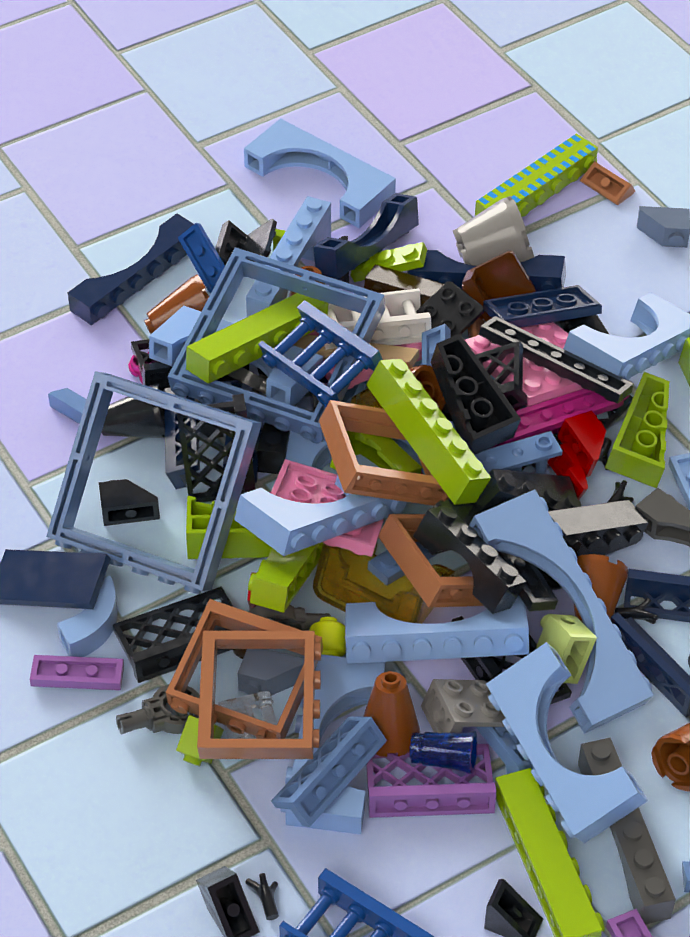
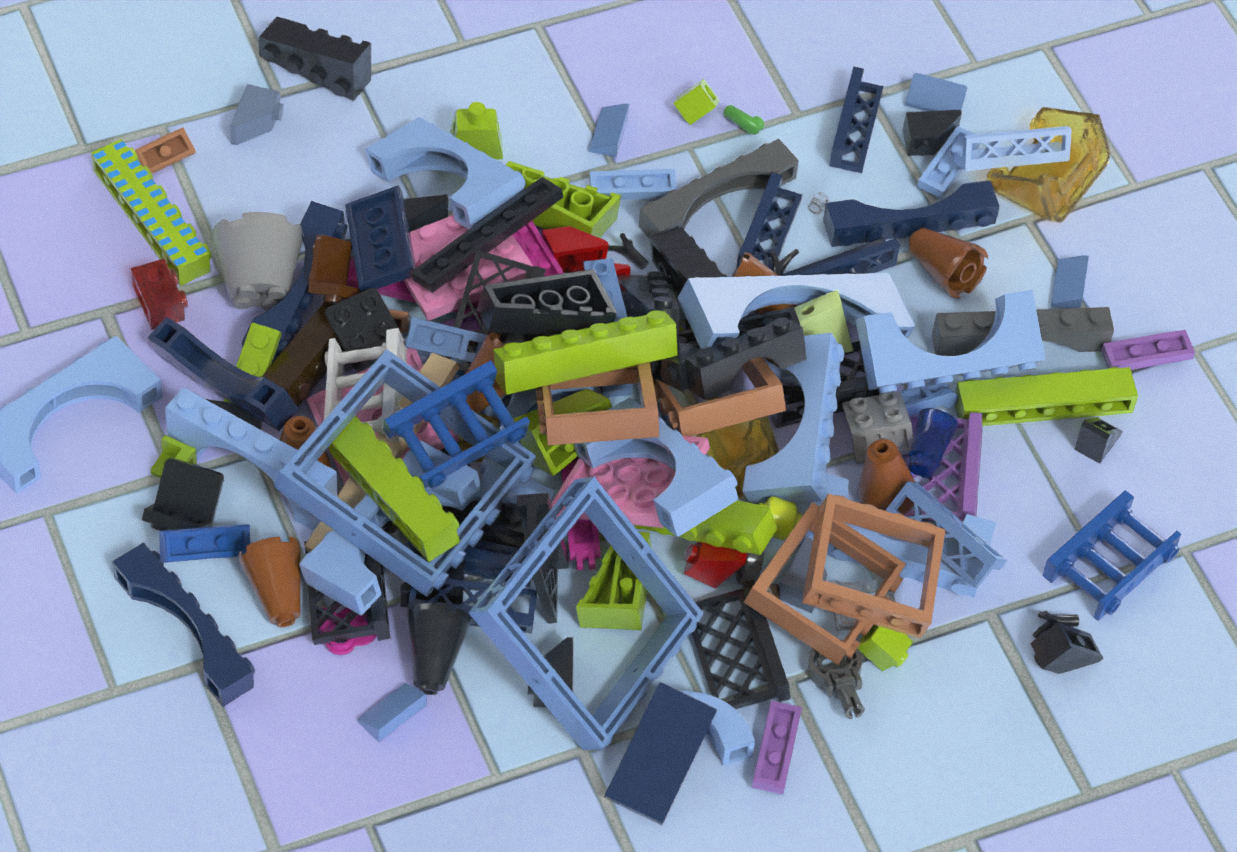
camera: 85 degrees left, 5 degrees up
none -> clear red brick [130,259,188,330]

